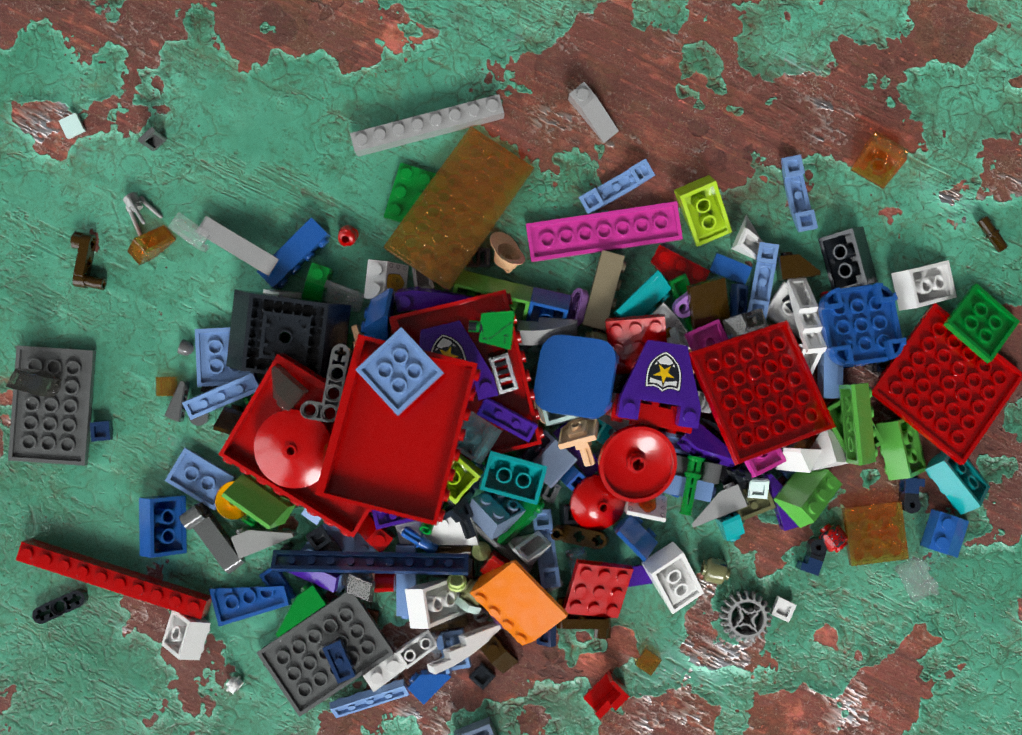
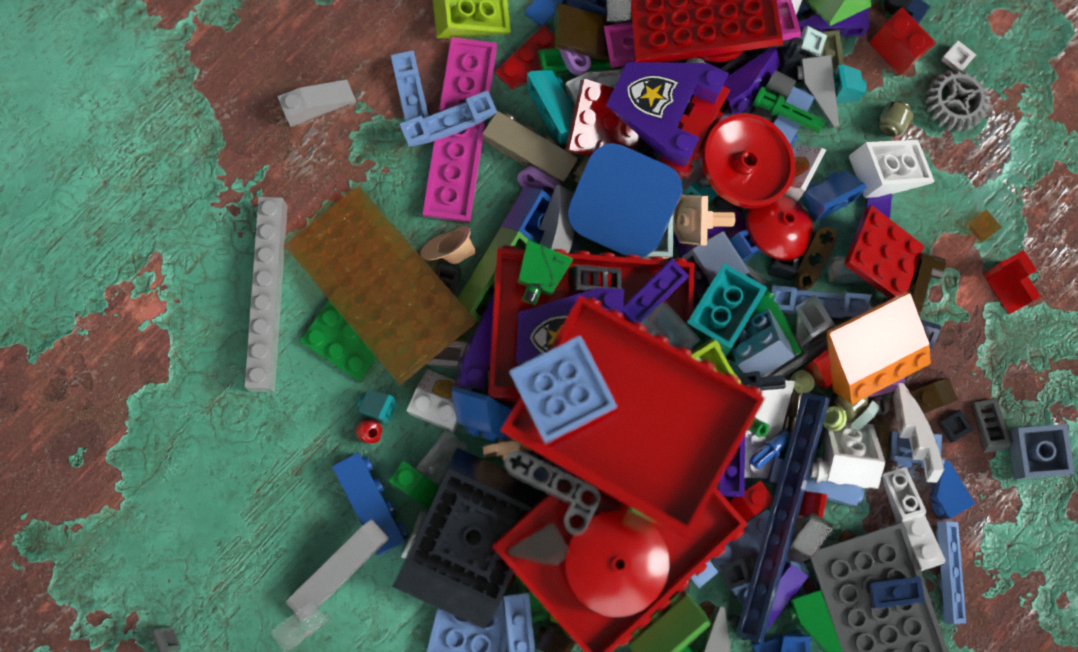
camera: 75 degrees left, 10 degrees down
none -> teal slope [357,389,398,425]
none -> medium blue slope [399,91,497,146]
none -> white plate [810,458,829,483]
none -> red slope [869,7,936,76]
none -> dark grey slope [972,398,1011,453]

